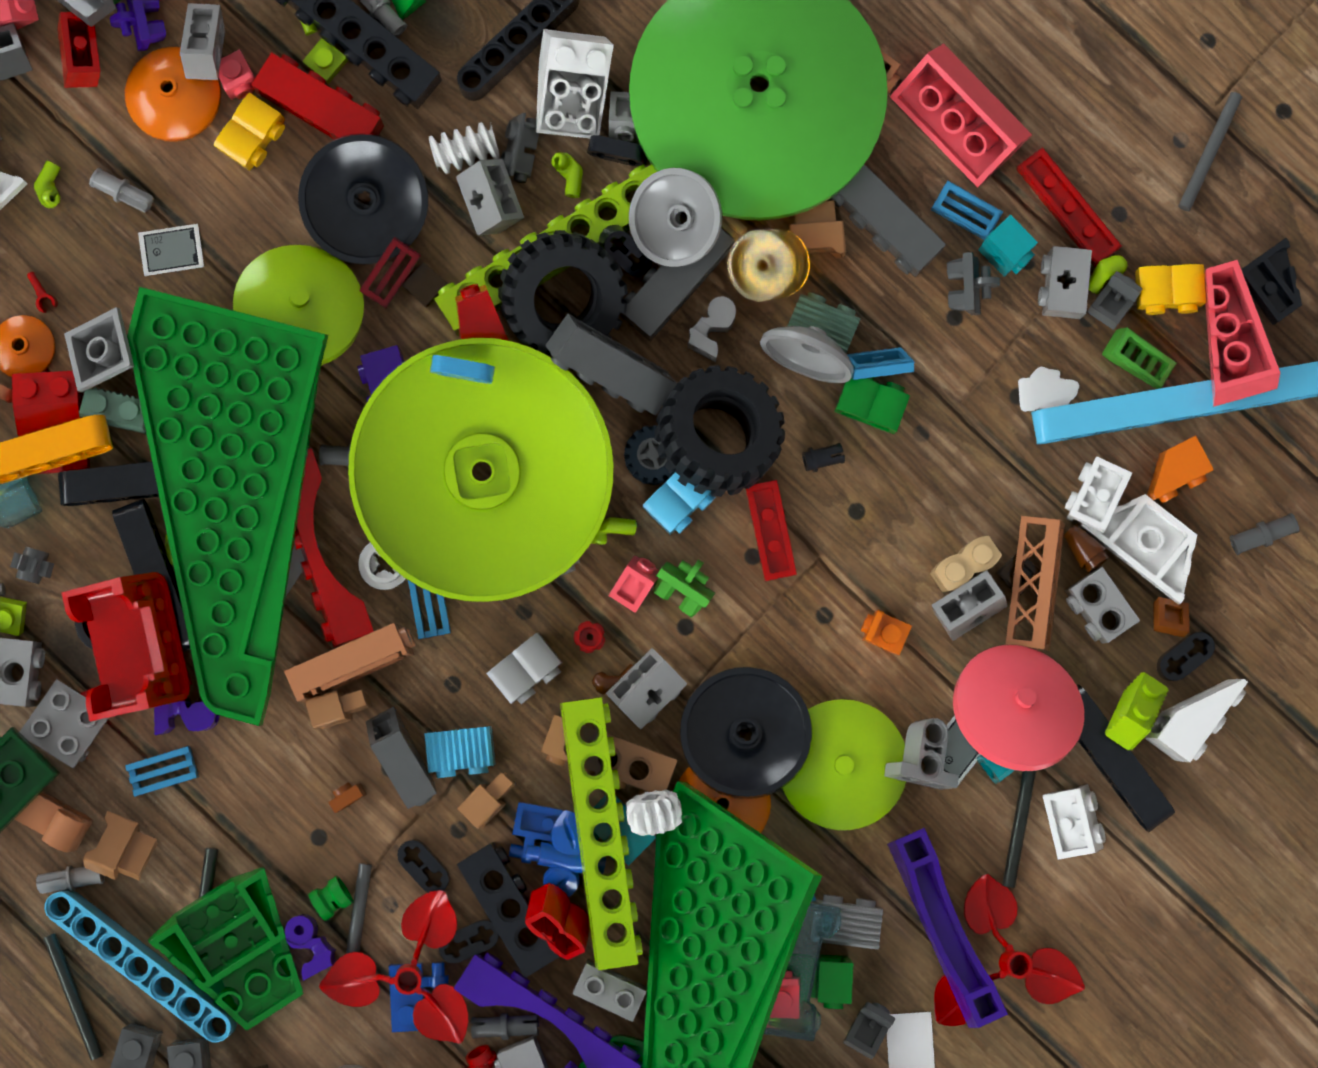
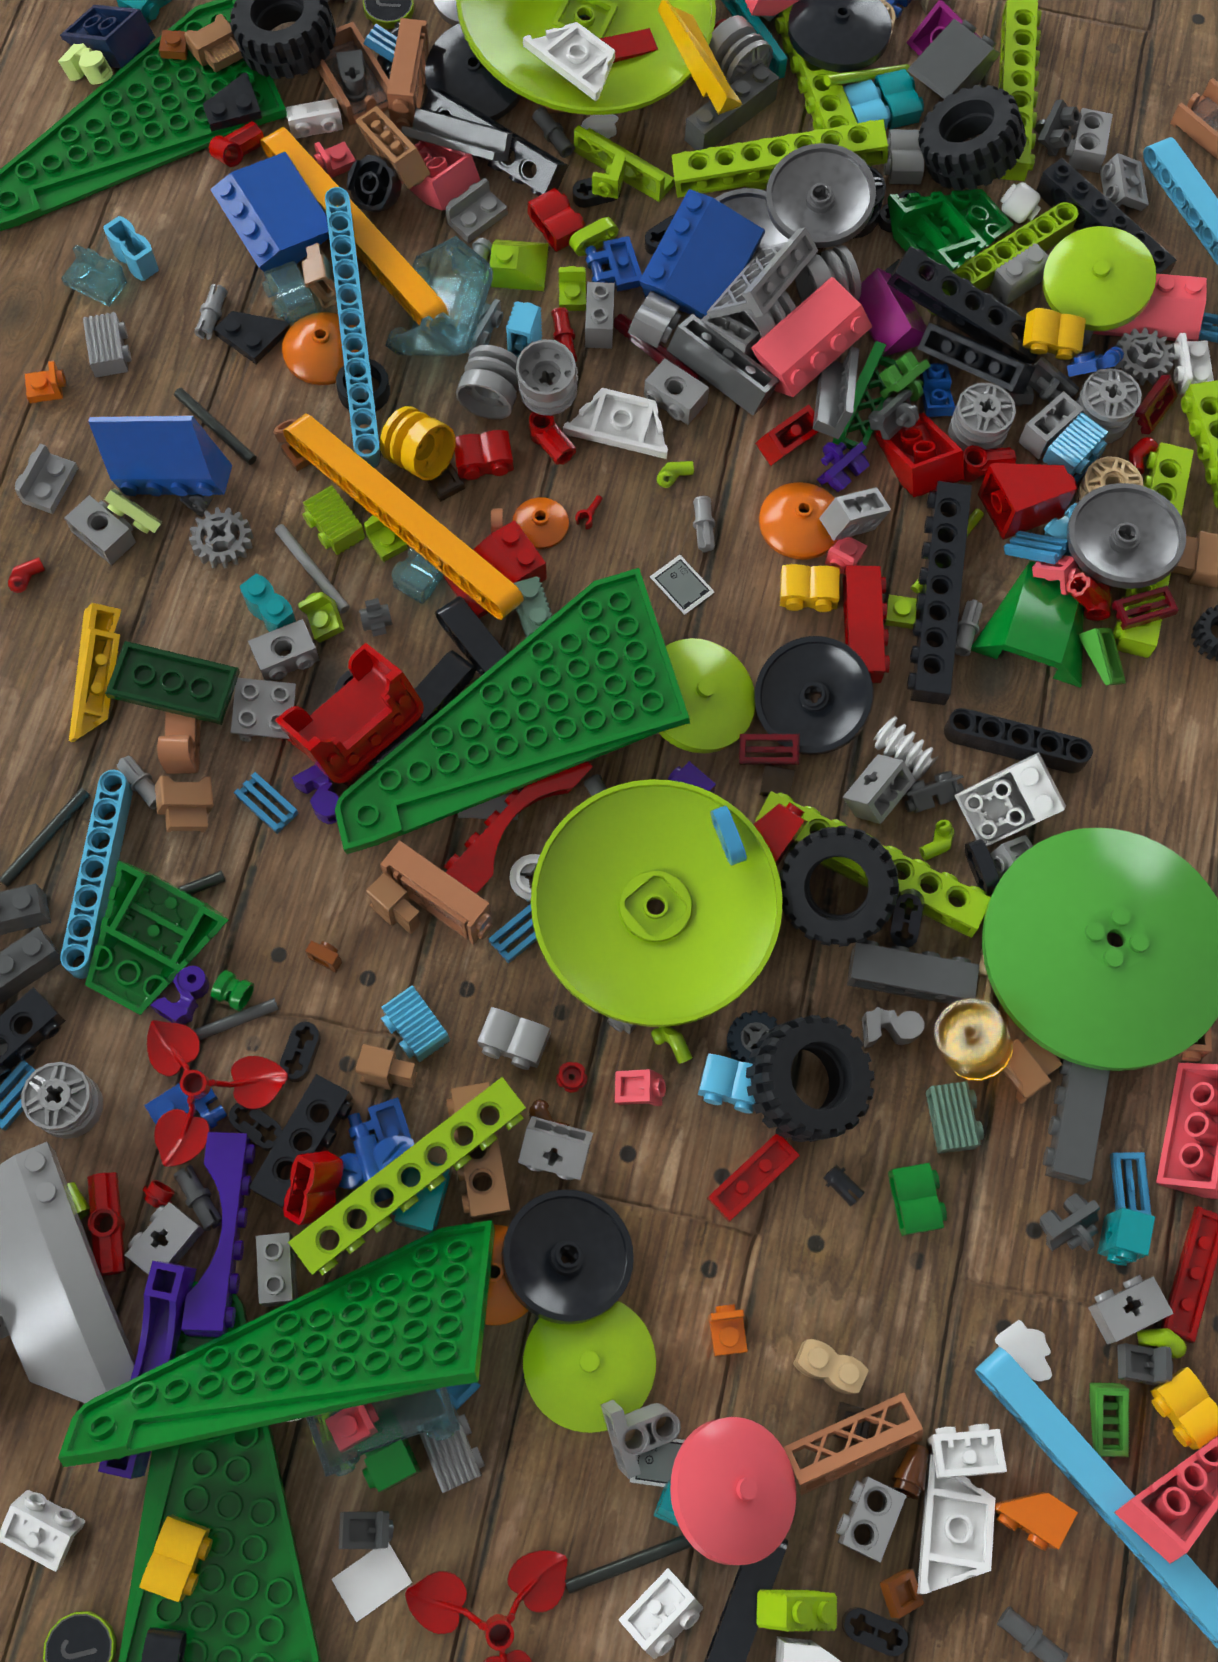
camera: 55 degrees right, 15 degrees down
light grey slope [64,307,134,393] -> none
dark grey slope [366,707,437,809] -> none
dark grey brick [545,313,677,415] -> none
white gear [626,789,682,836] -> none
light grey dish [629,168,722,267] -> none
bright green hips [653,559,715,617] -> none
light grey dish [760,326,854,383] -> none
dark azure tile [847,347,915,380] -> none
dark purple arch [887,828,1008,1028] -> none
light grey brick [932,570,1008,641] -> none

